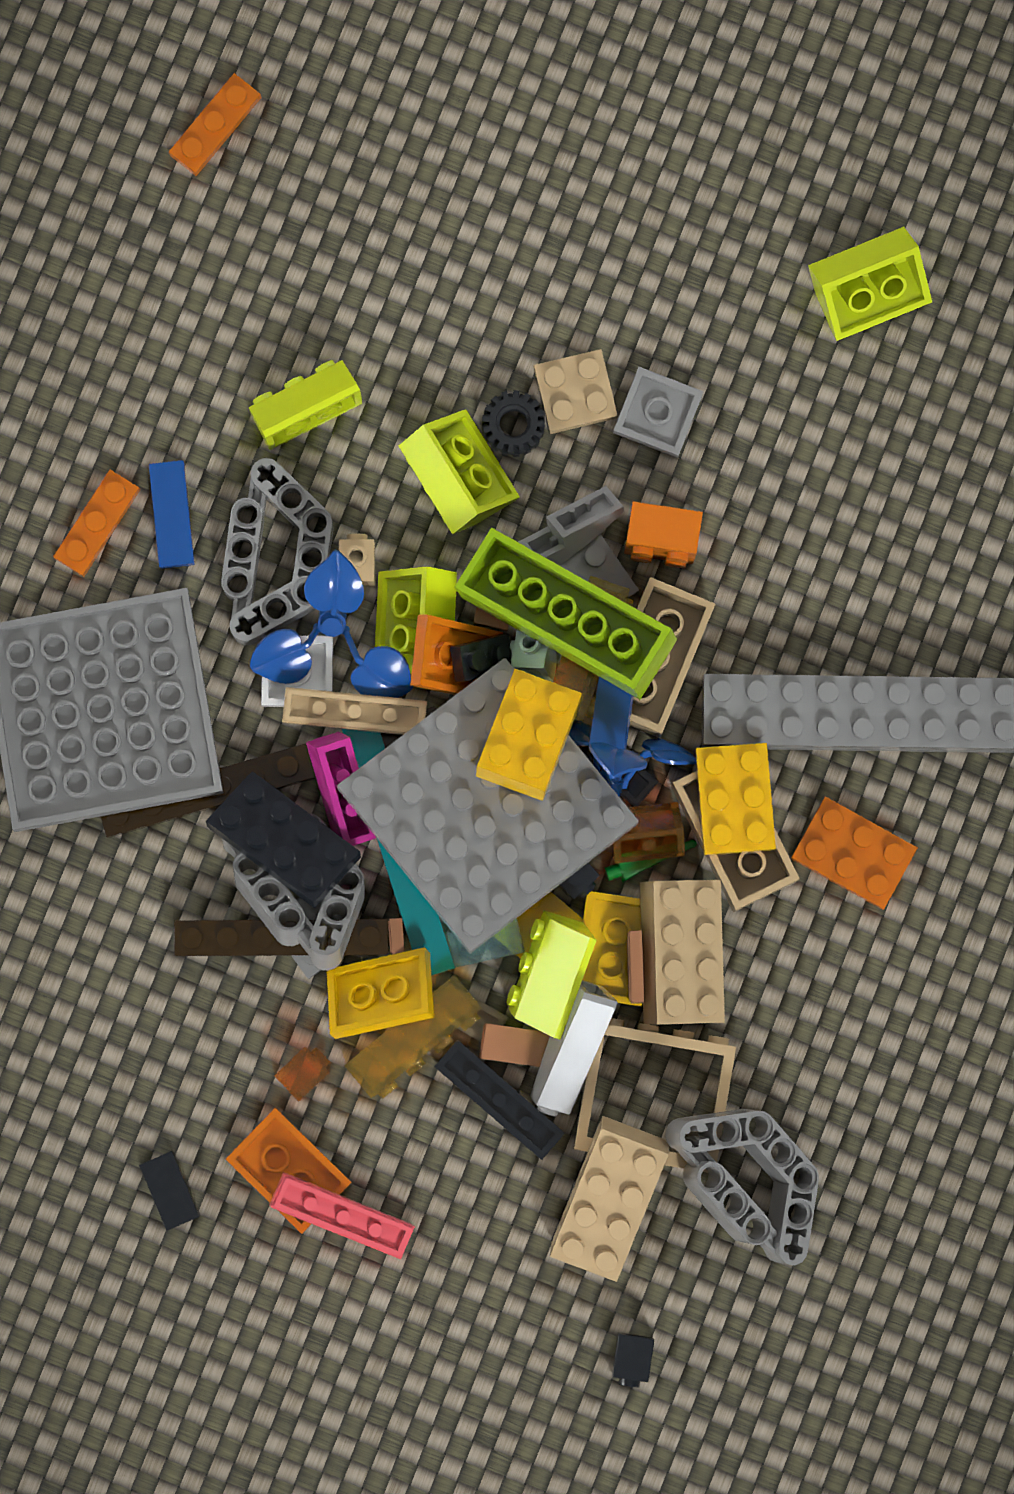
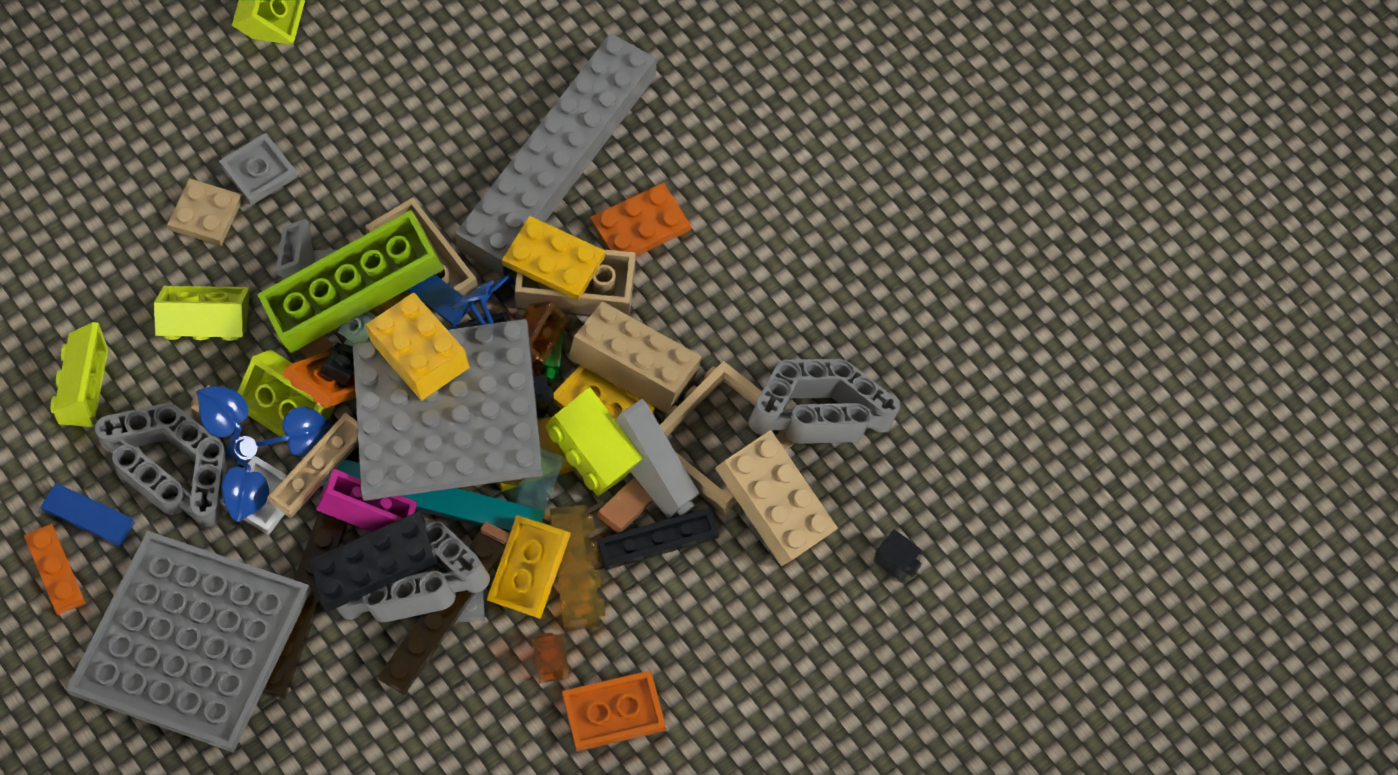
camera: 60 degrees left, 20 degrees down
coral tile [269,1172,415,1259] -> none
black tyre [482,390,545,457] -> none
orange brick [624,501,703,568] -> none
nougat tile [627,931,644,1004] -> none

